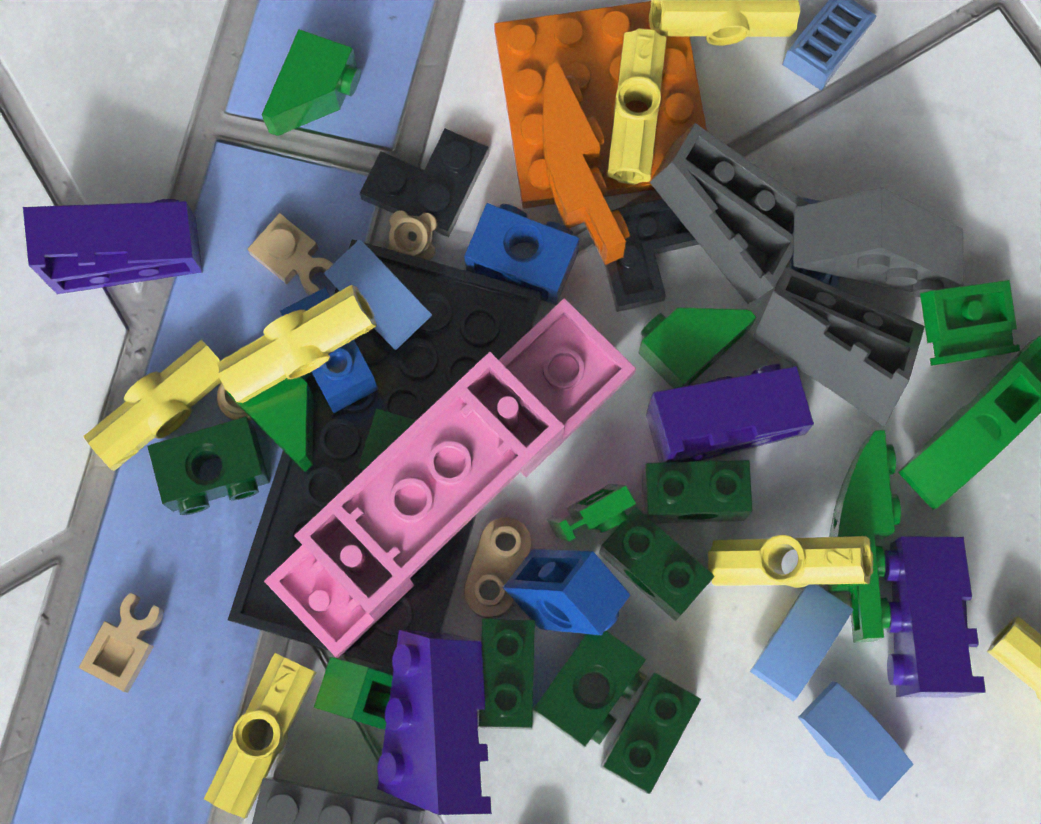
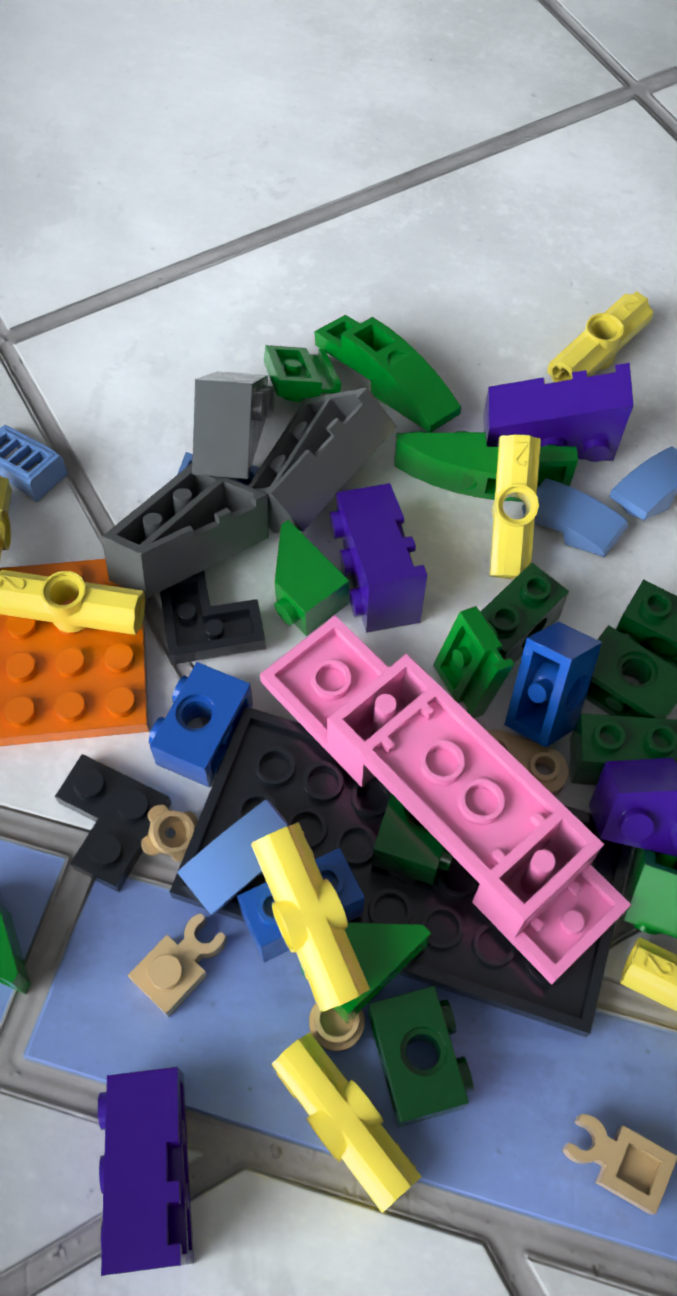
camera: 90 degrees left, 15 degrees down
orange slope [542,61,629,265] -> none
dark green brick [642,460,753,523] -> none

